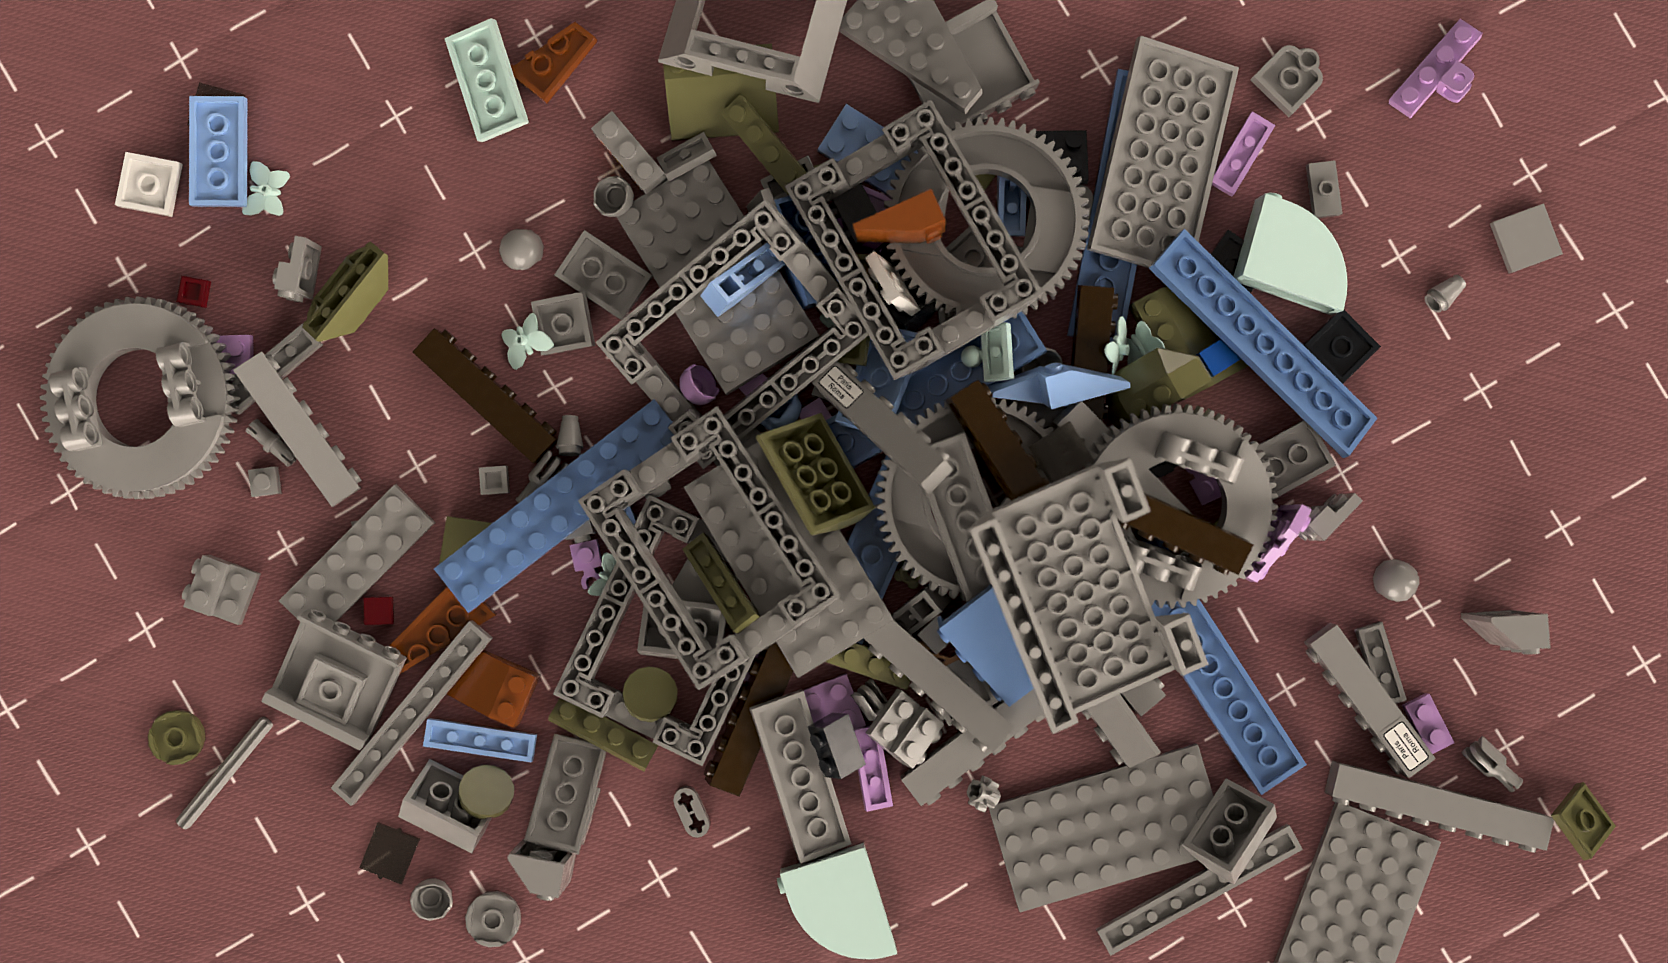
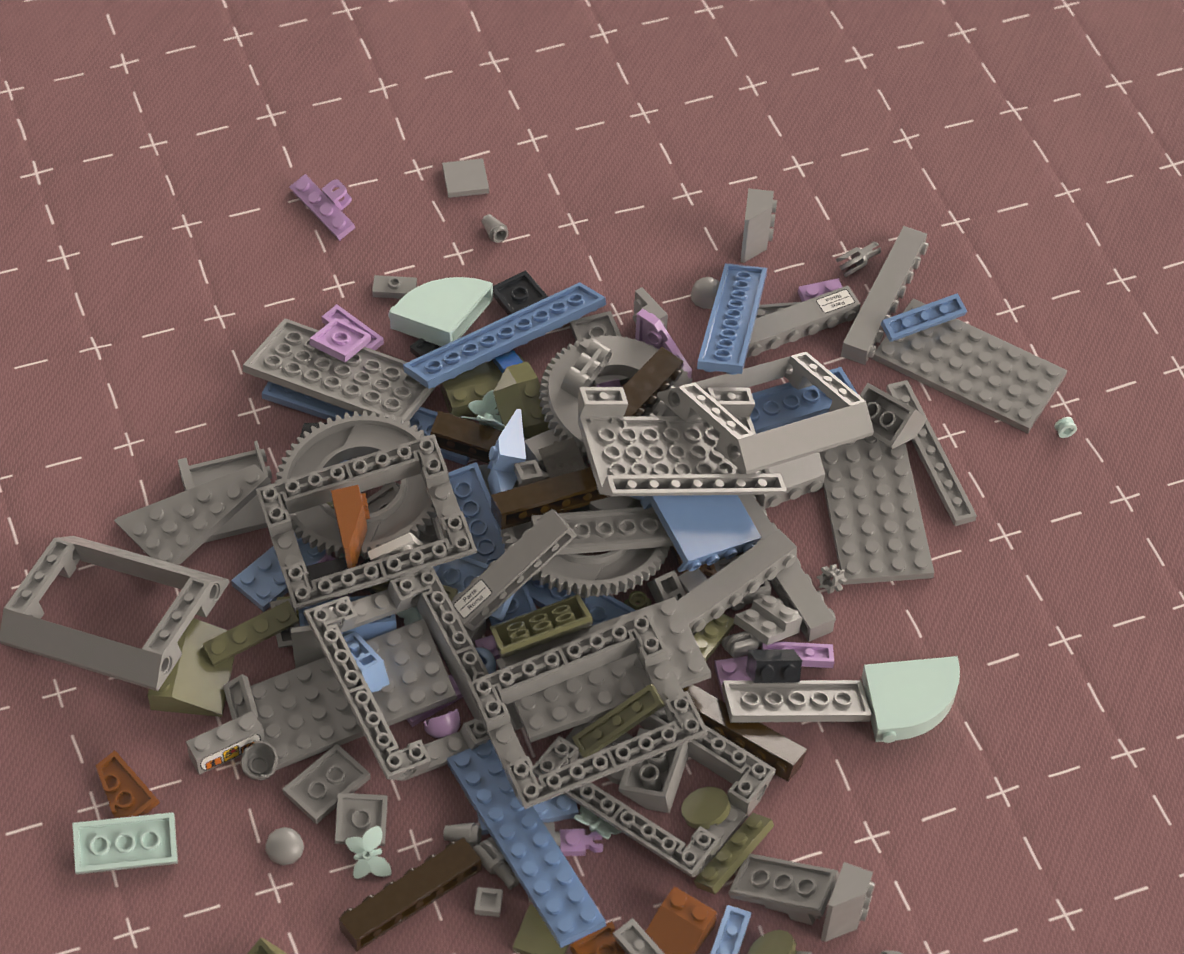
camera: 80 degrees left, 35 degrees down
light grey beam [673,786,710,838] -> none
light aqua plate [961,322,1014,383] -> none
light grey plate [1250,45,1323,117] -> none
olive tile [1551,782,1616,861] -> none
none -> lavender plate [309,318,371,362]
none -> light grey plate [514,460,543,486]
none -> light grey slope [657,352,874,475]
none -> medium blue plate [697,263,767,375]
none -> medium blue plate [881,293,967,342]

